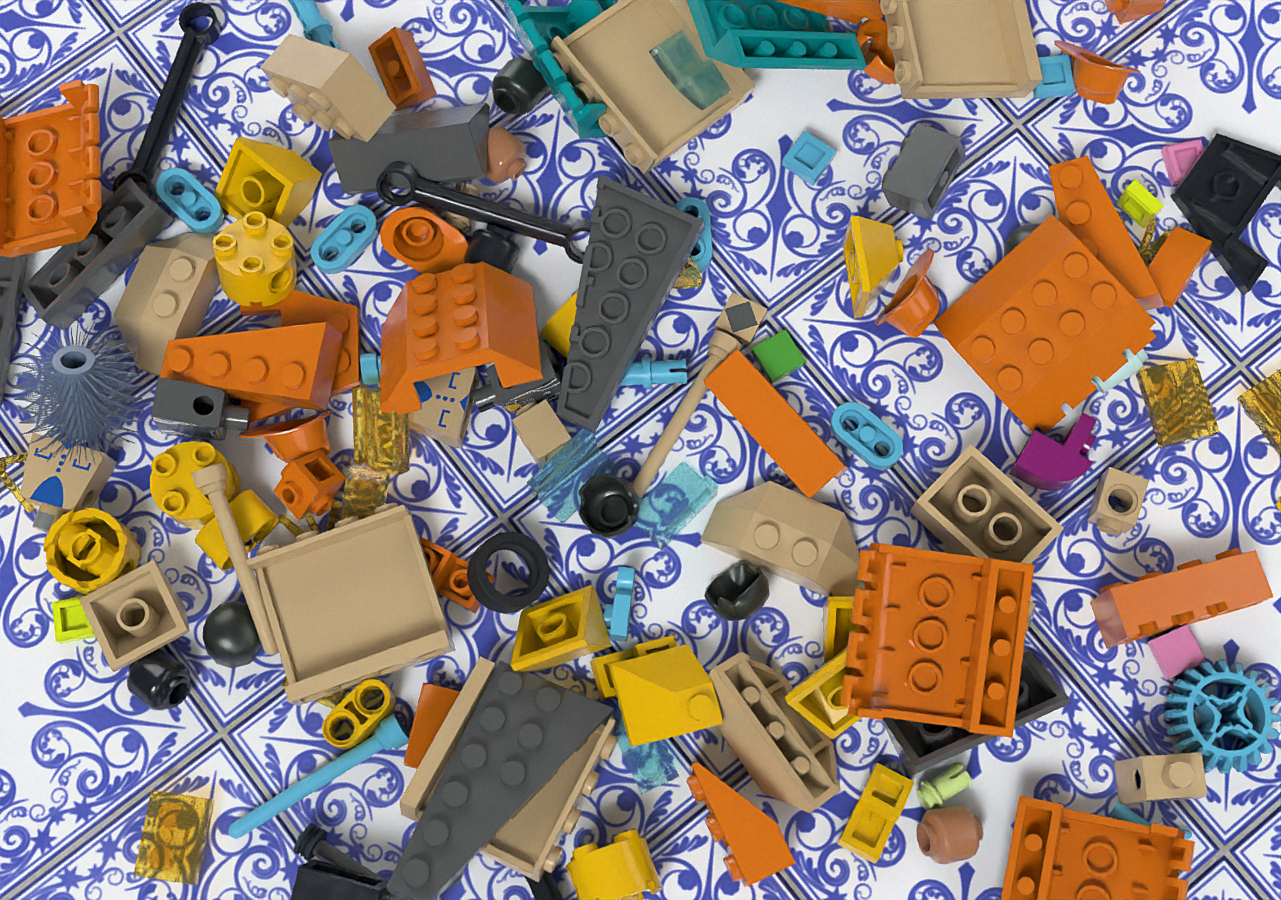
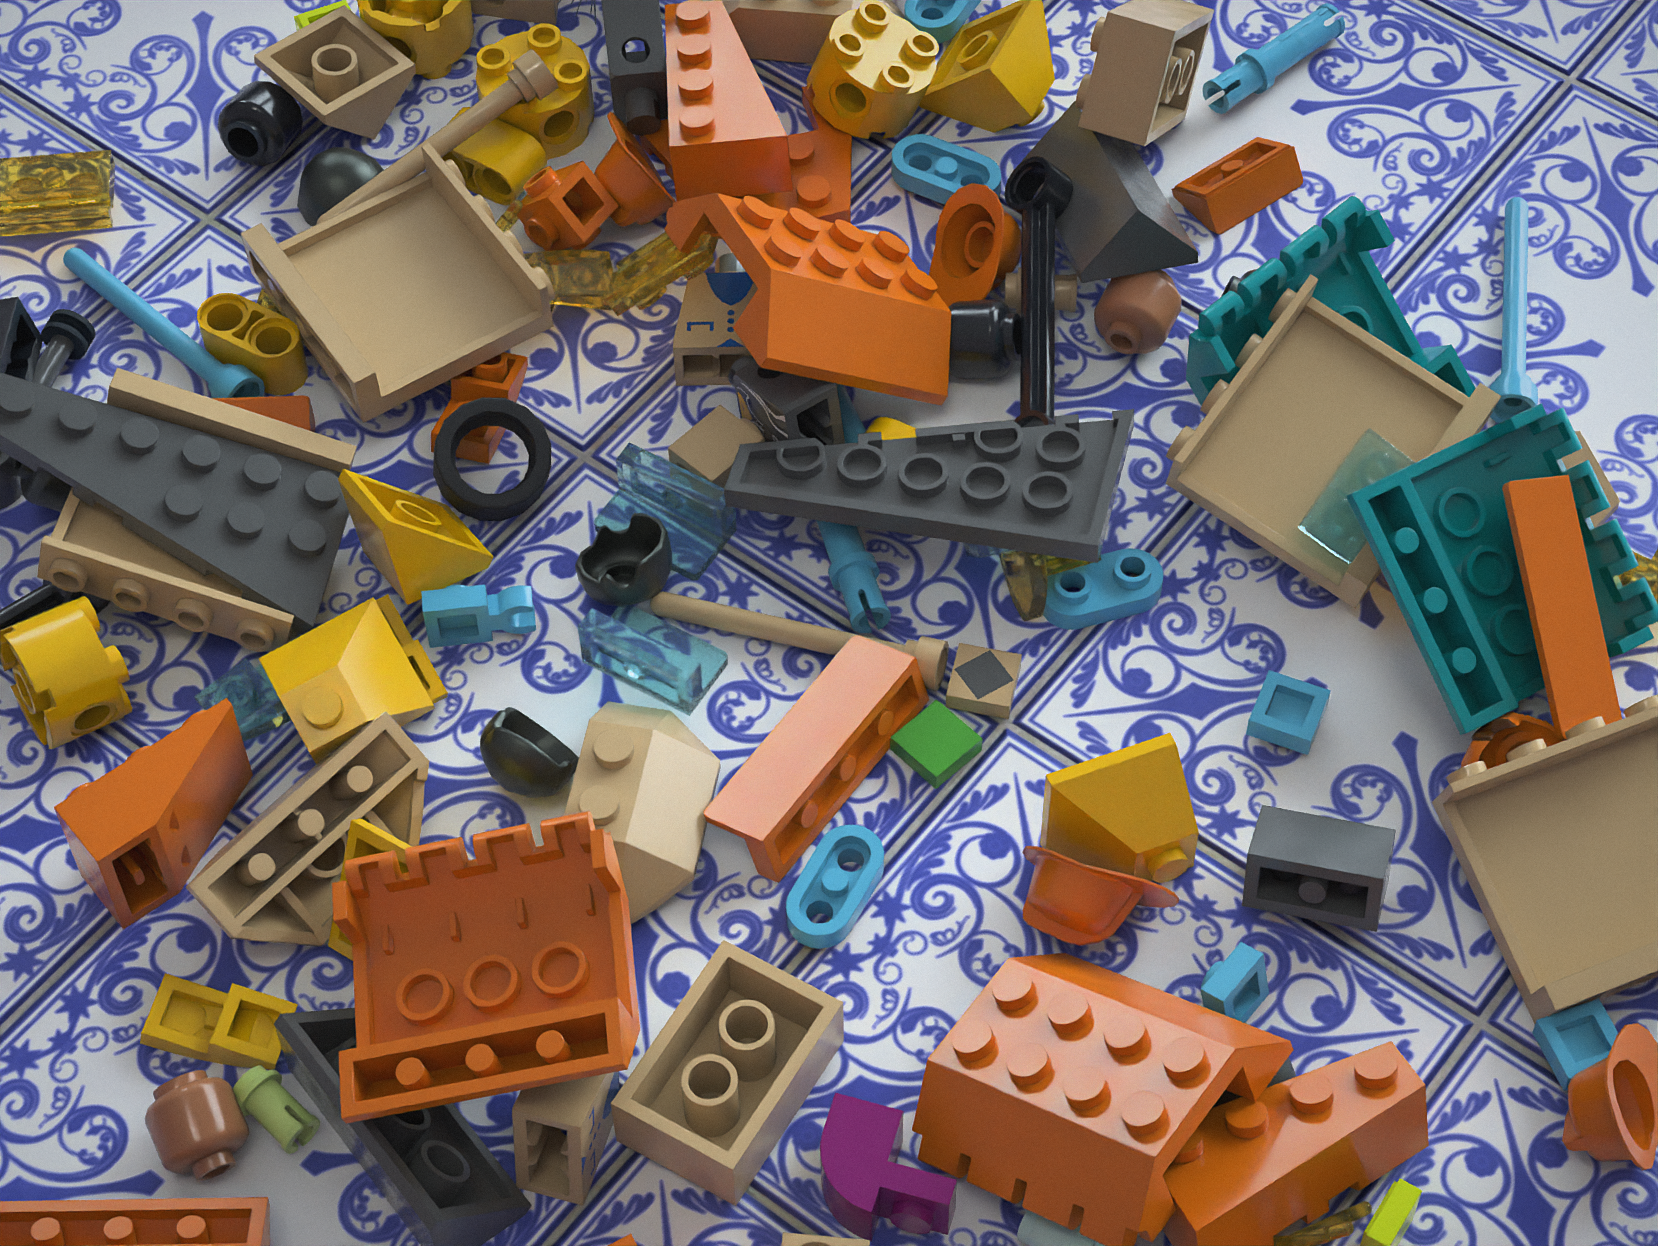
camera: 75 degrees right, 20 degrees down
none -> medium azure plate [1200,942,1269,1023]

